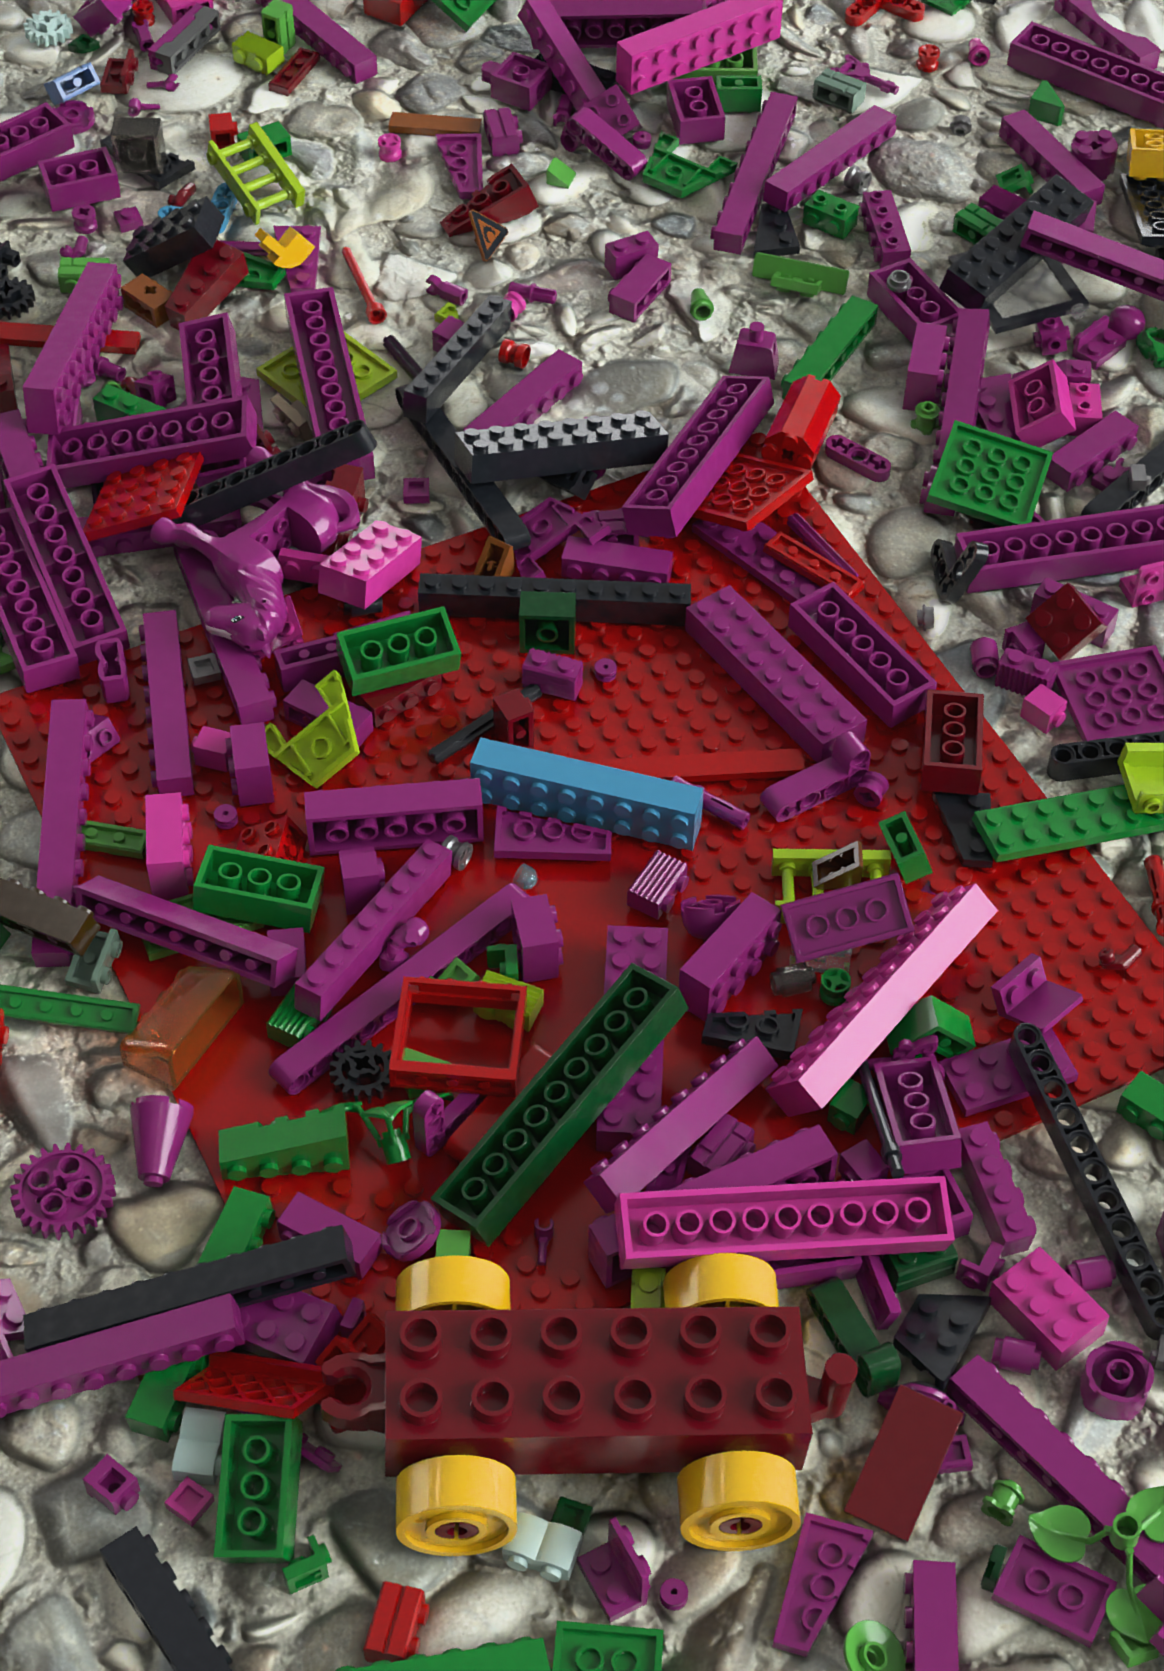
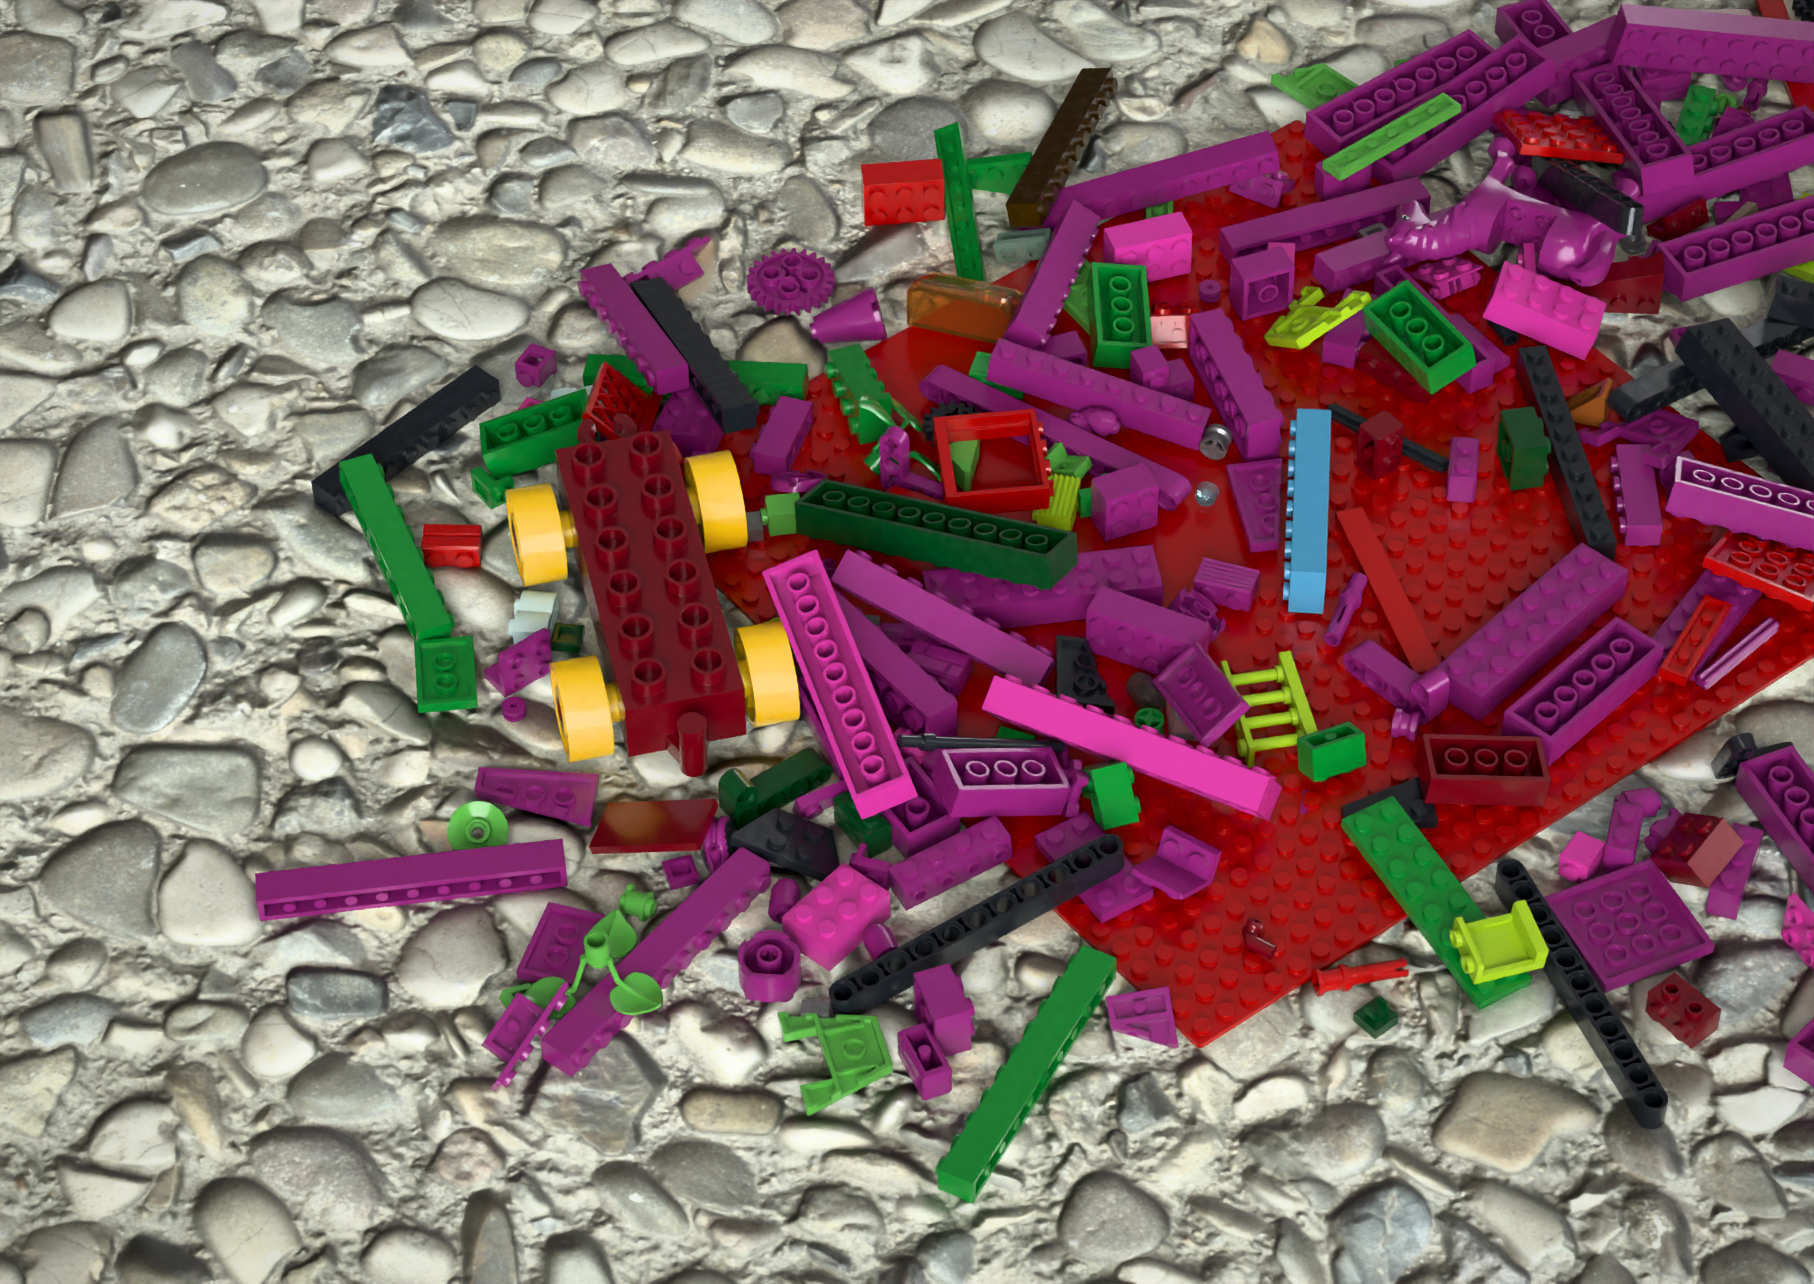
camera: 80 degrees right, 5 degrees down
magenta piece [594,658,617,682] -> none
reddish brown slope [812,840,863,890] -> none
flat silver plate [917,604,934,631] -> none
dark green tile [980,1543,1008,1593] -> none
none -> bright green tile [1322,92,1461,181]

